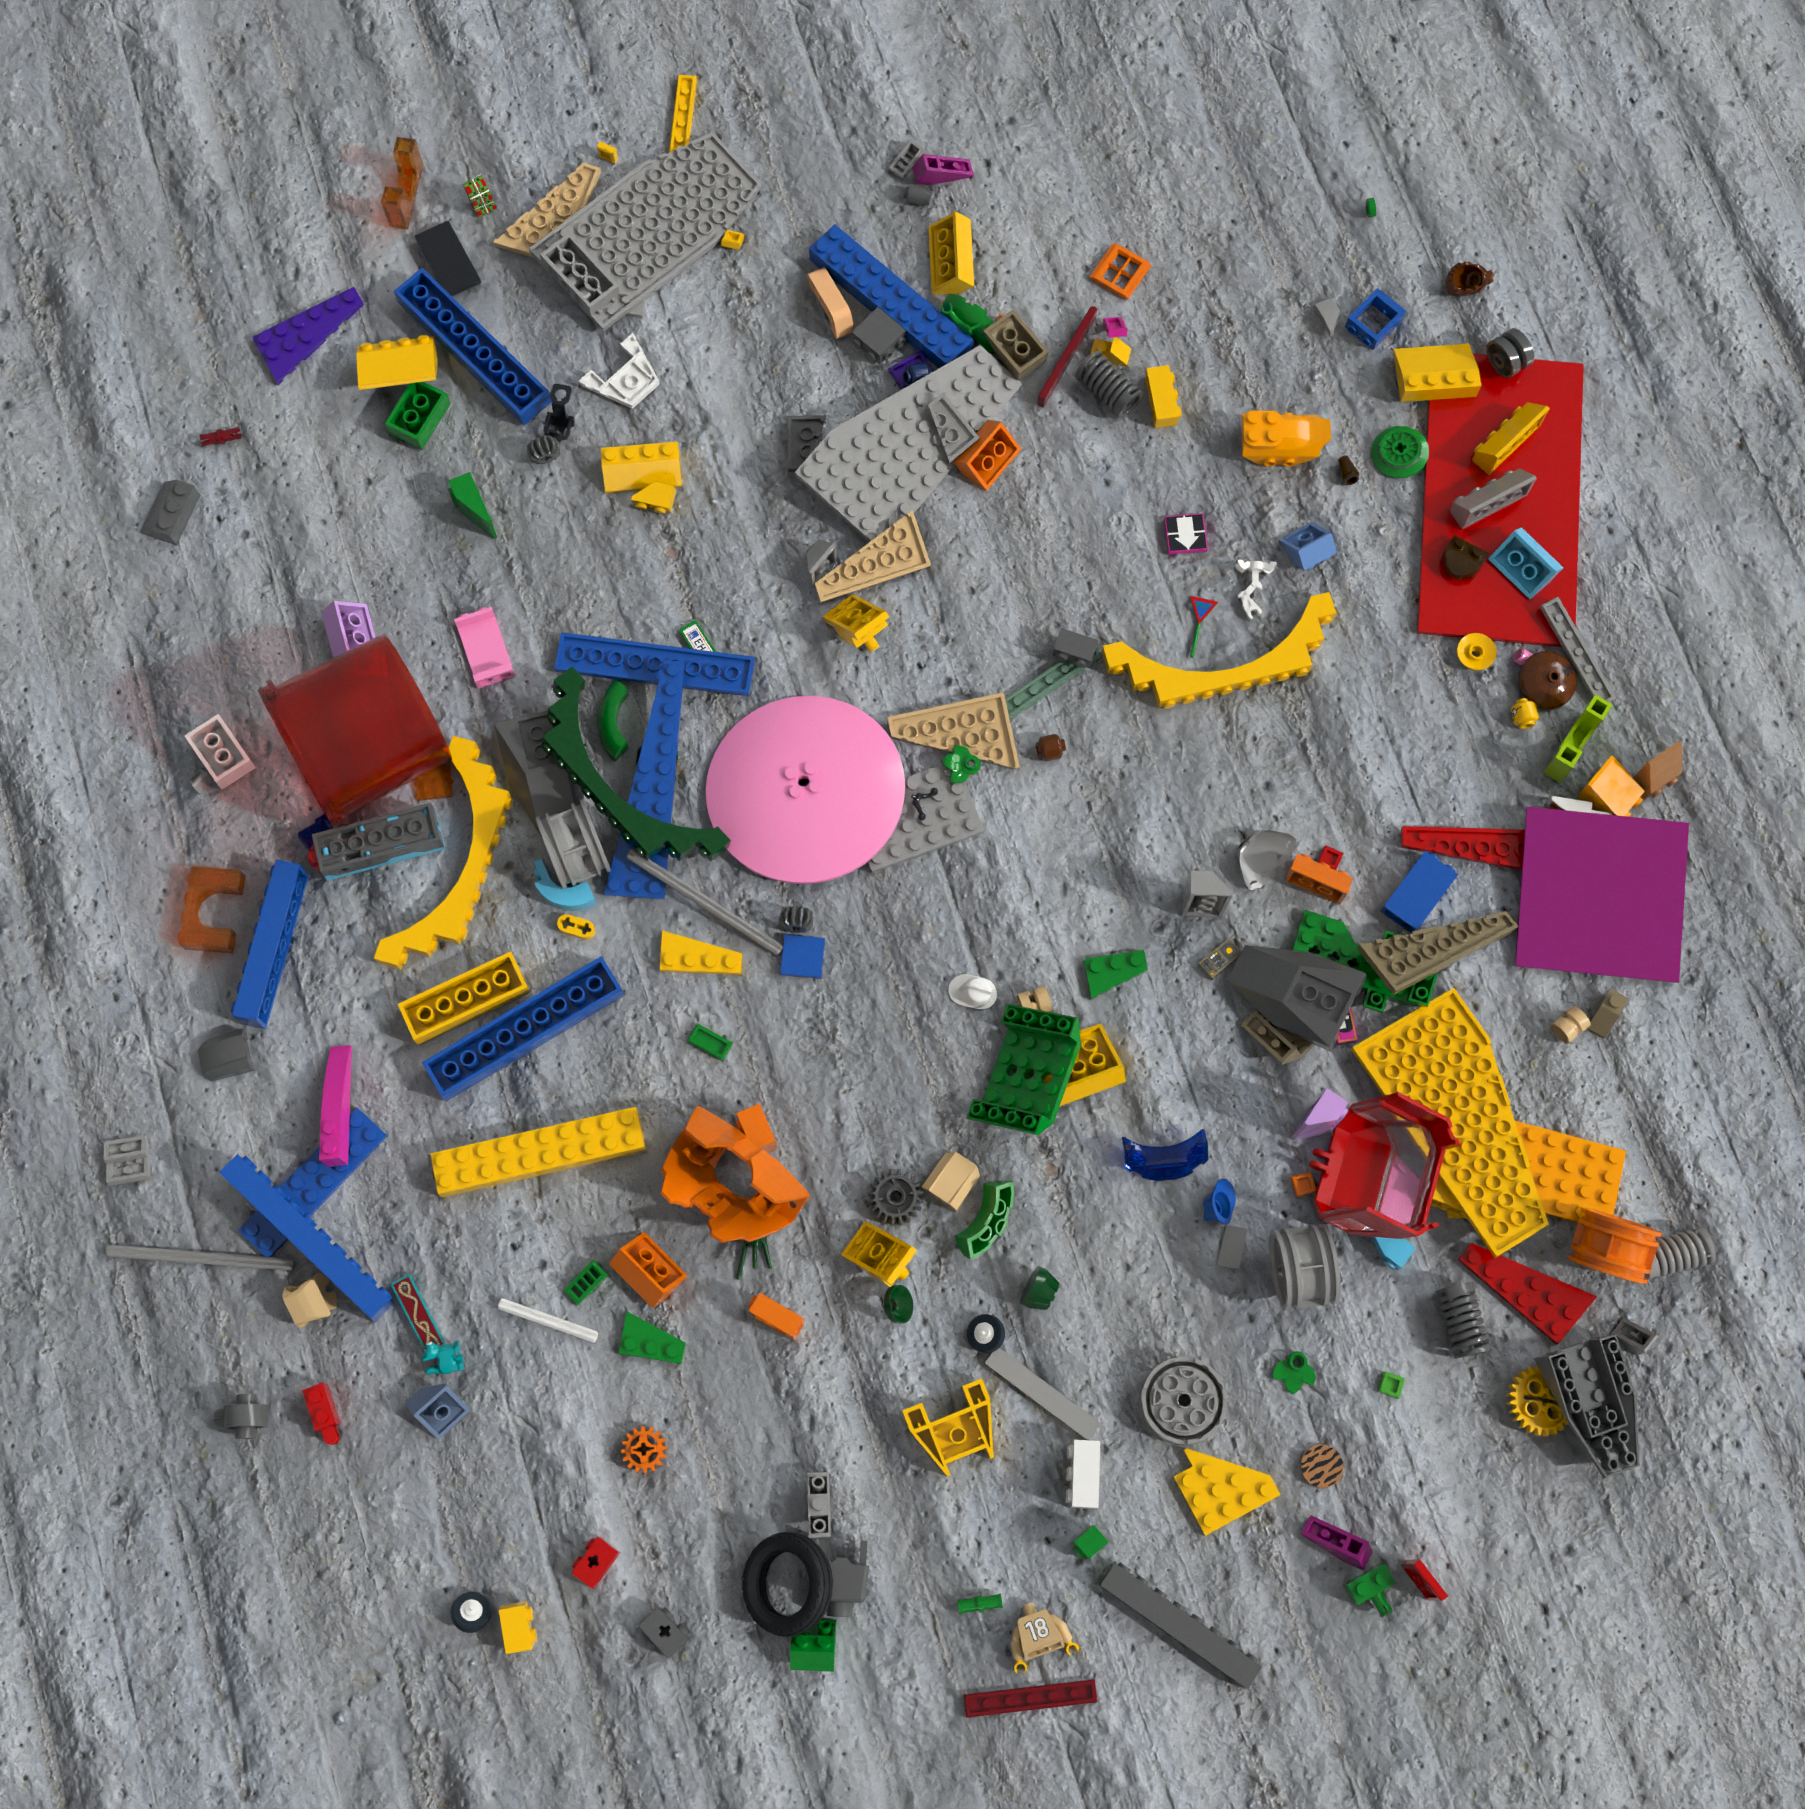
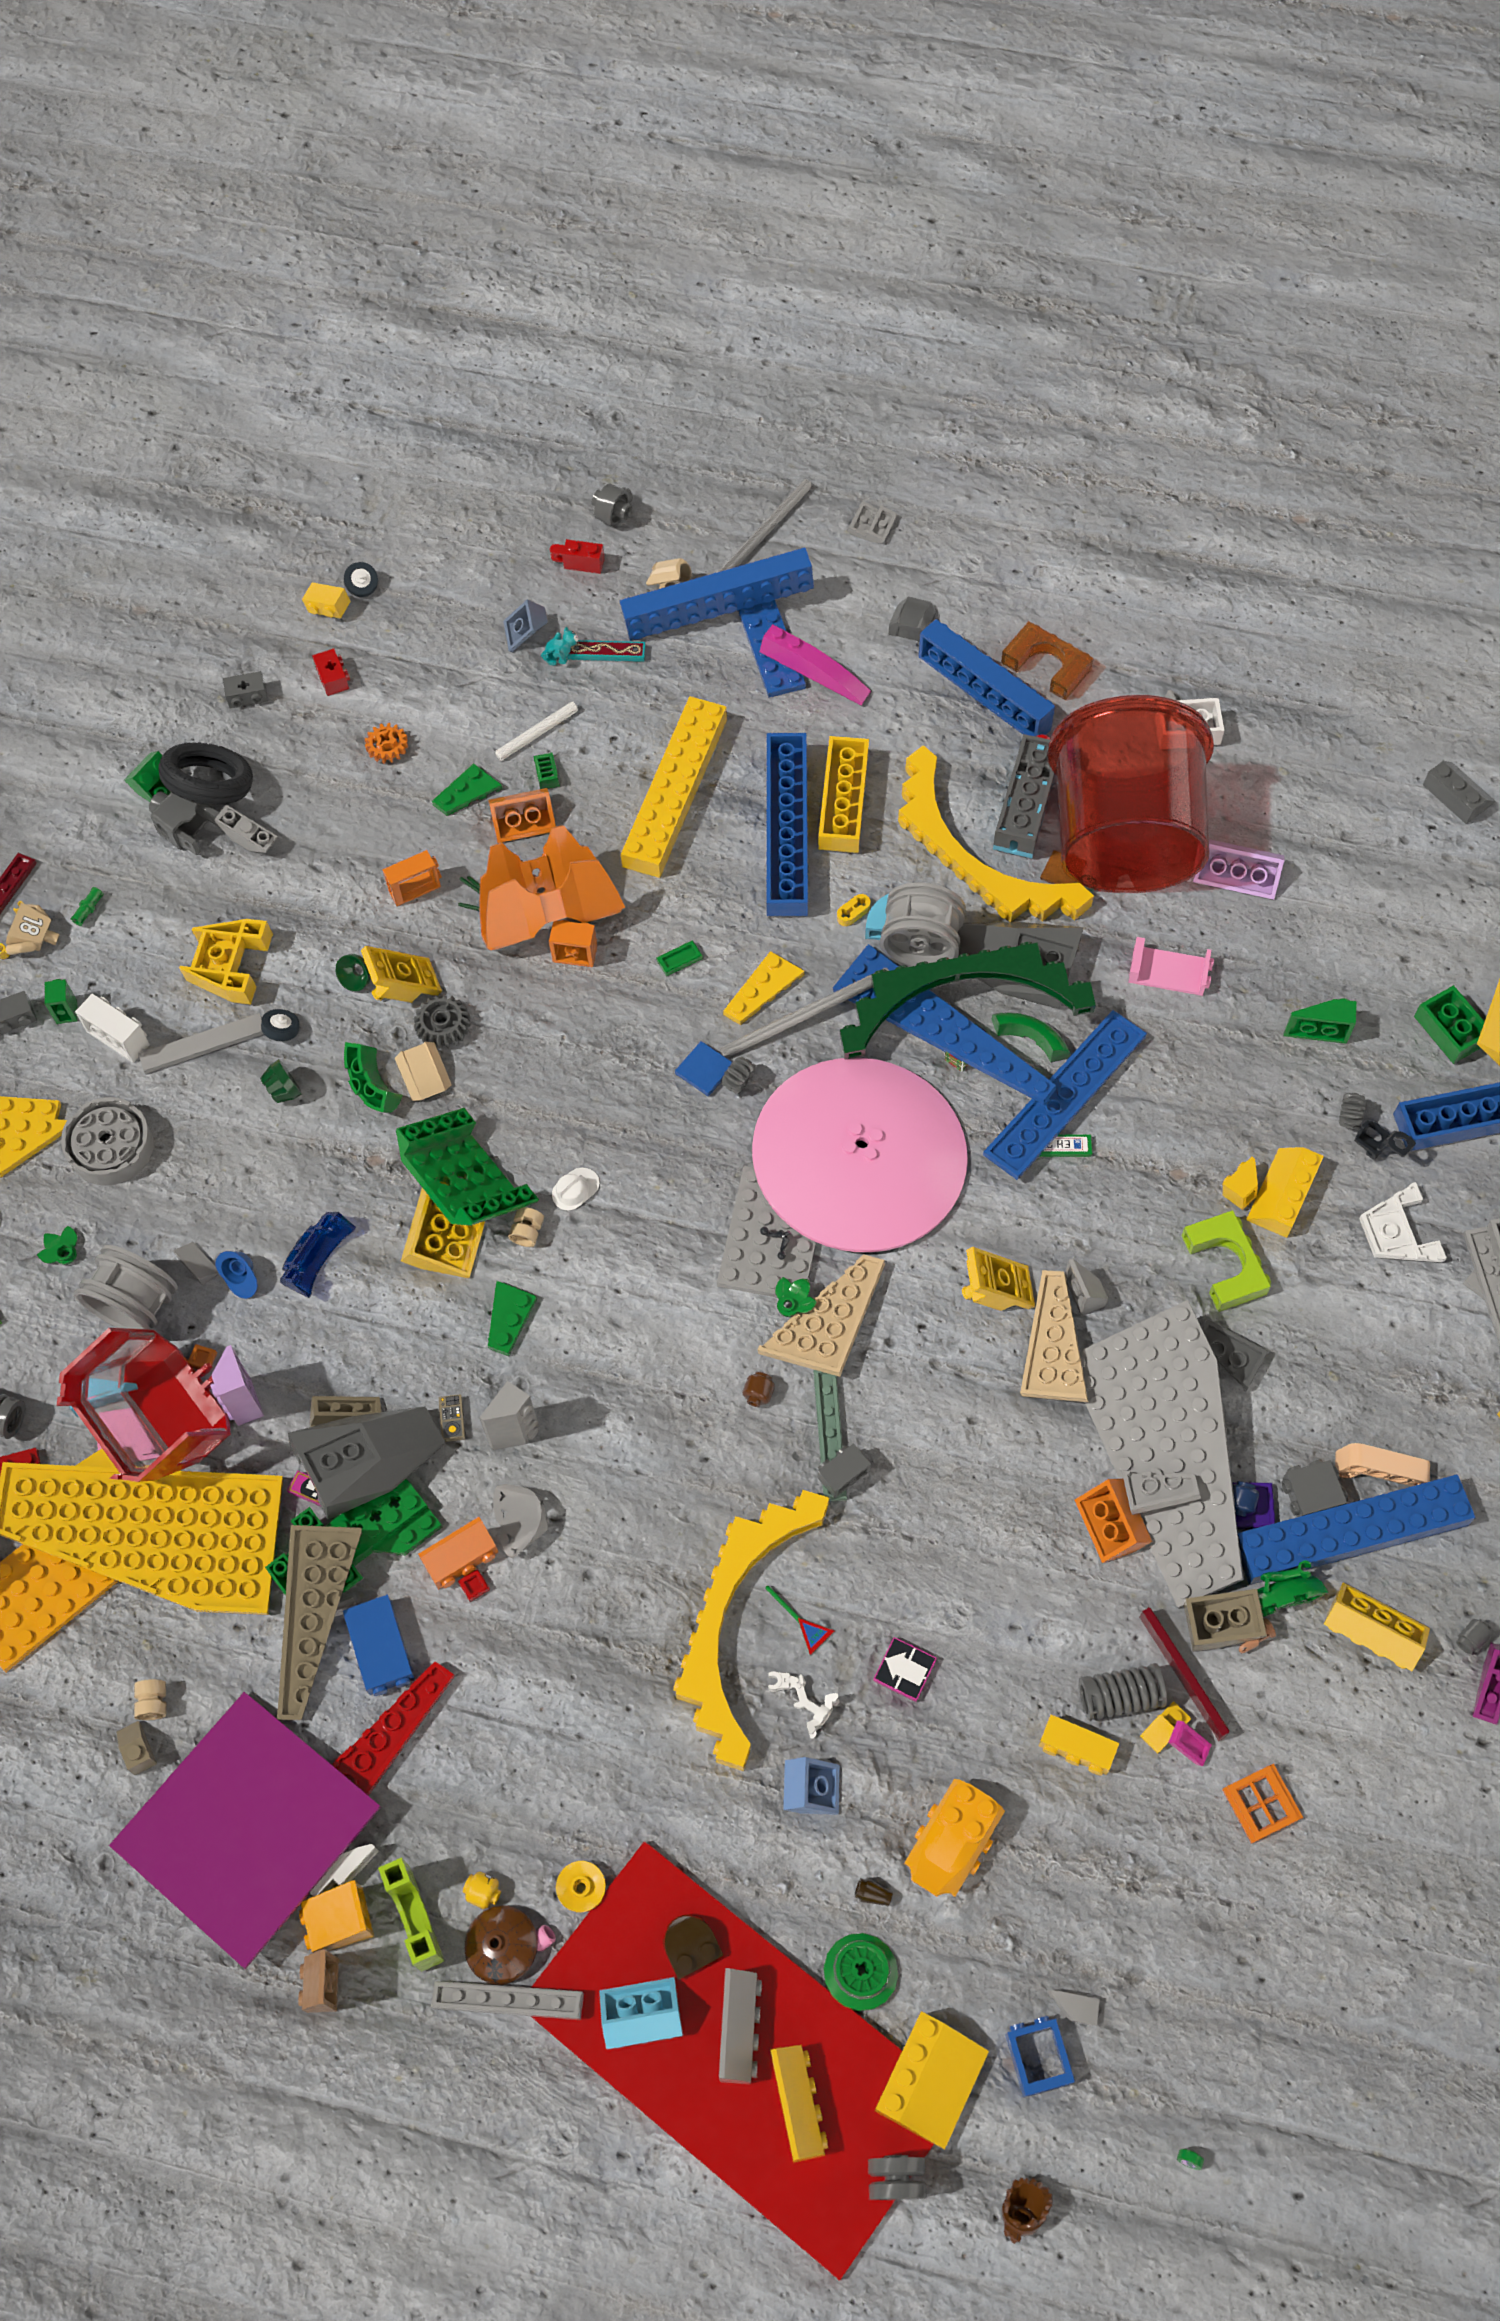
camera: 125 degrees right, 10 degrees down
none -> lime arch [1181,1210,1271,1312]

